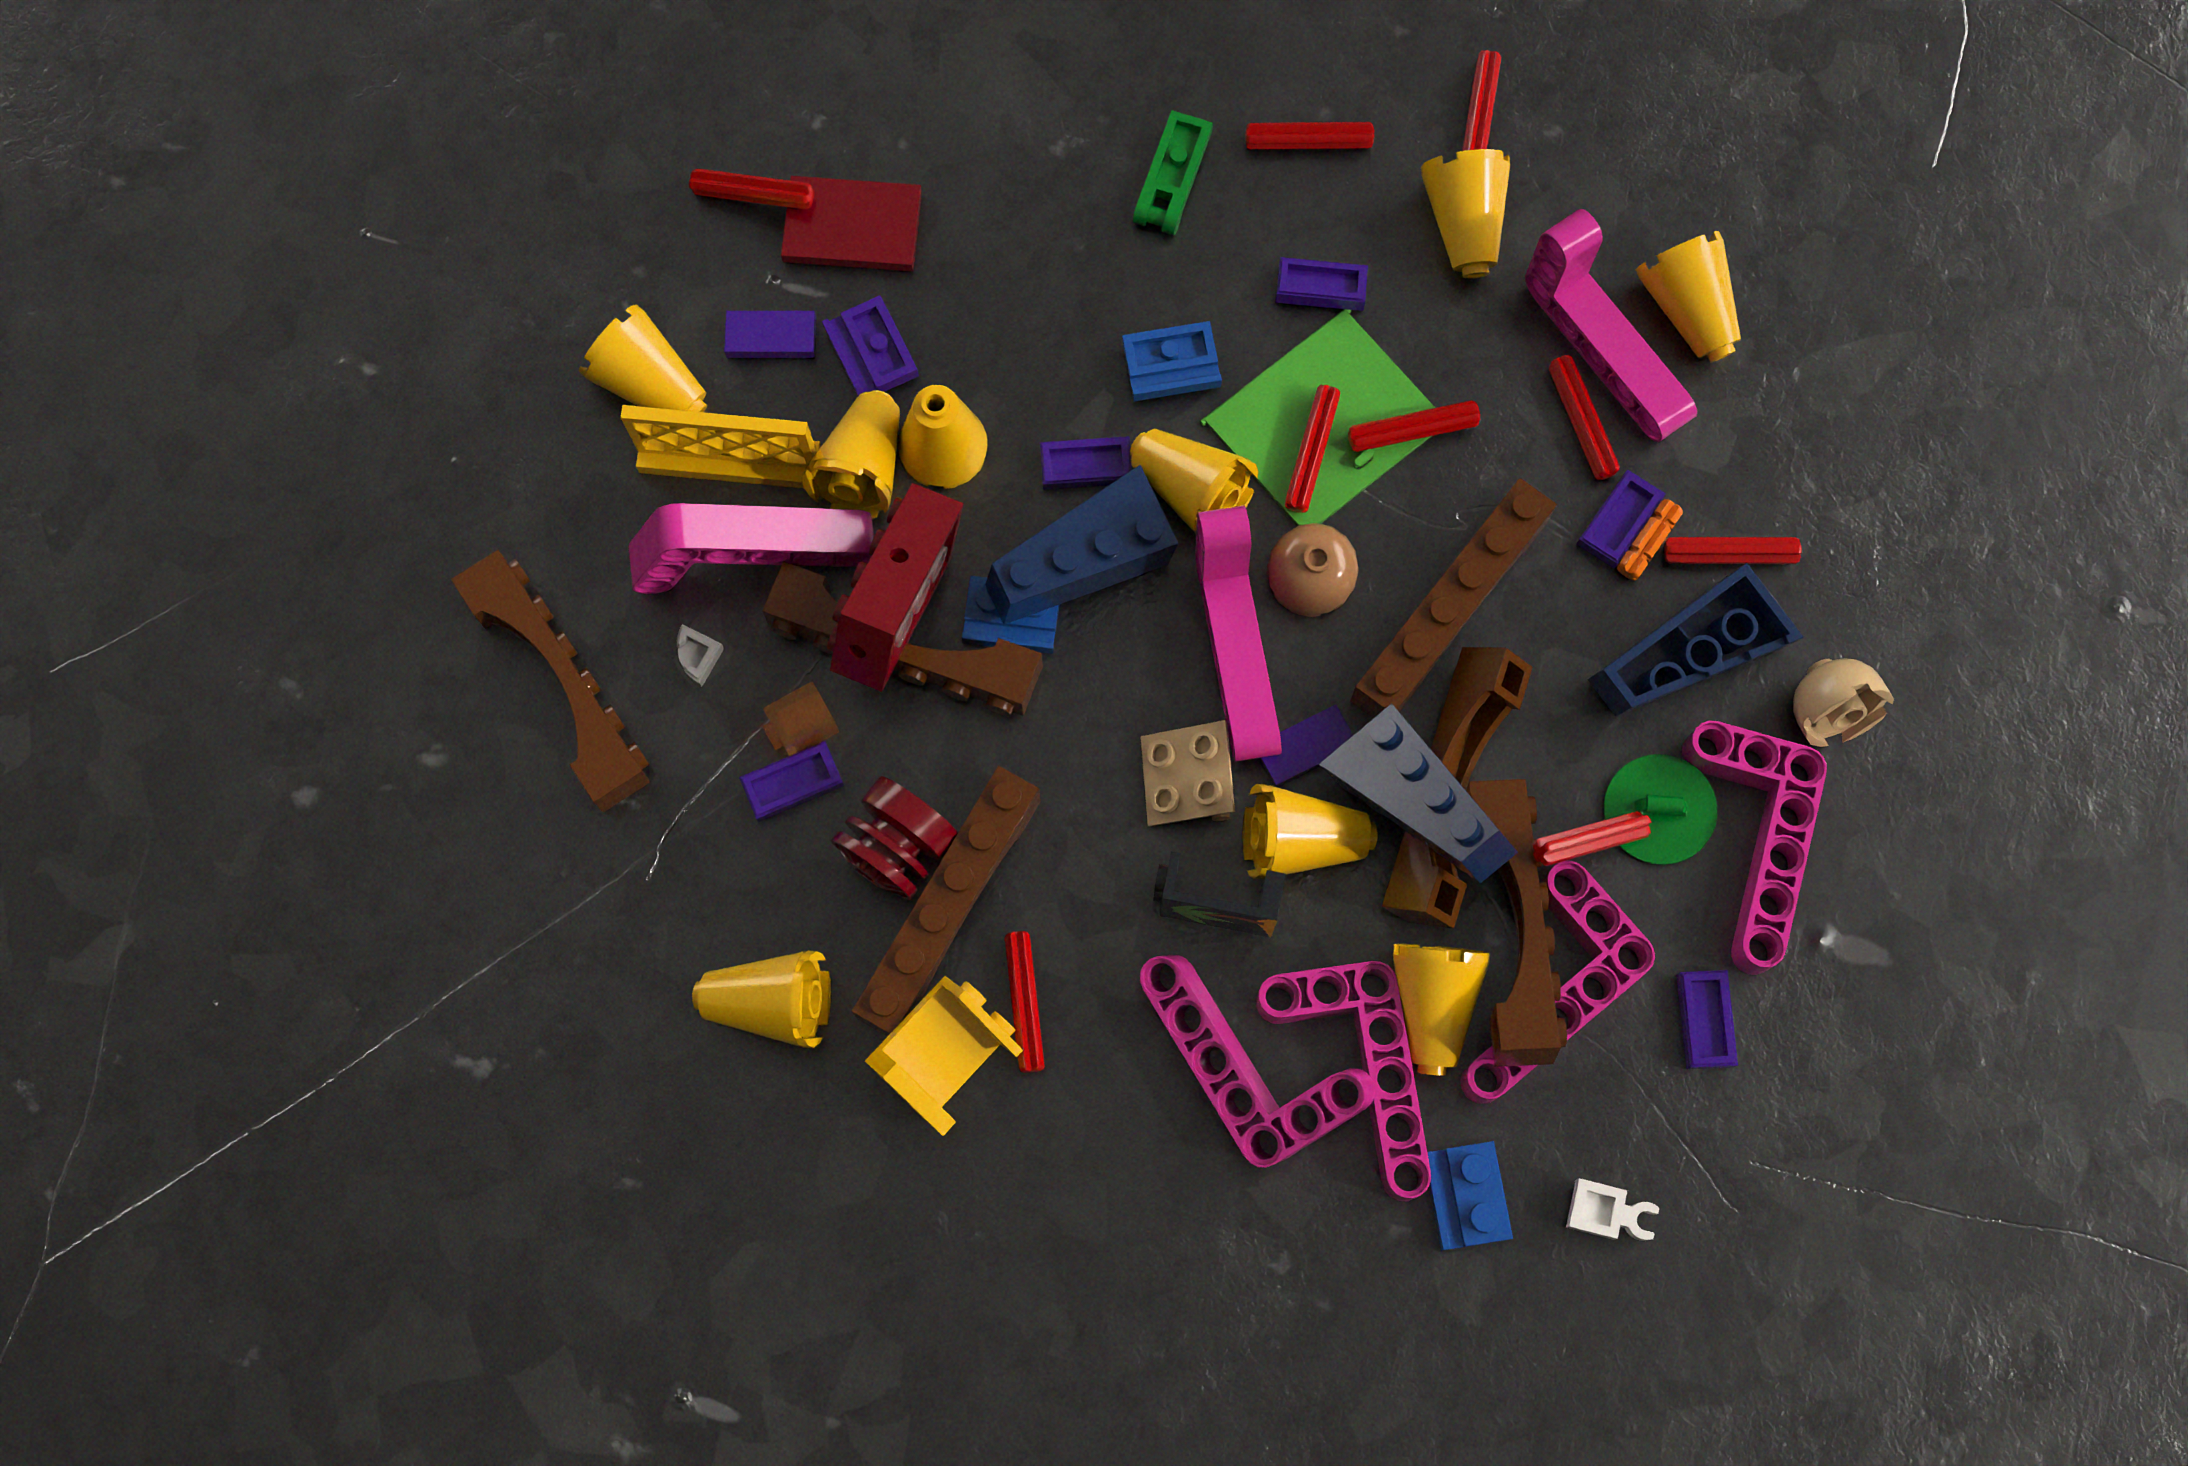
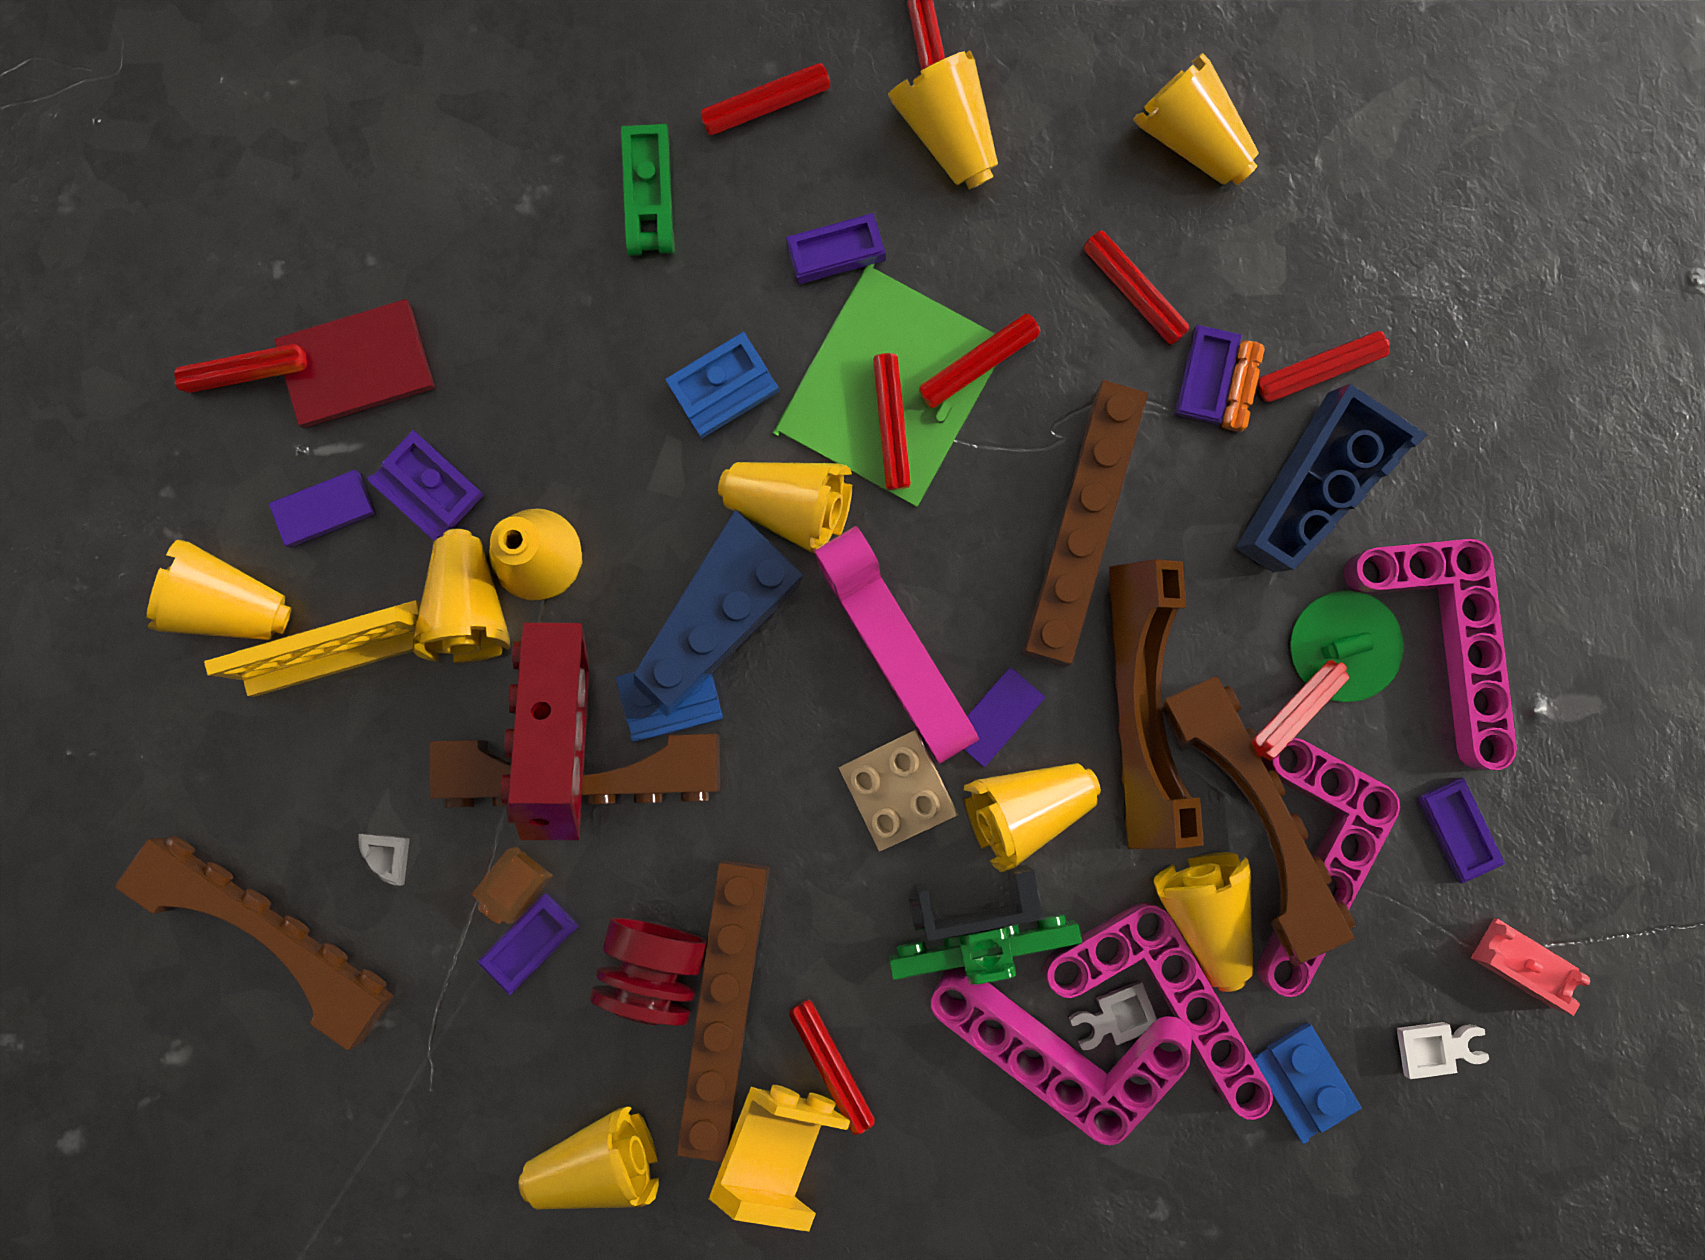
camera: 20 degrees left, 10 degrees up
dark pink beam [628,503,874,594] -> none
dark purple tile [1040,436,1132,490] -> none
medium nougat cylinder [1266,523,1359,617] -> none
wedge [1319,703,1518,883] -> none
dark pink beam [1525,209,1697,442] -> none
tan cylinder [1793,659,1894,747] -> none
none -> green plate [889,914,1082,985]
none -> light grey plate [1068,980,1157,1050]
none -> coral hinge [1471,918,1590,1016]

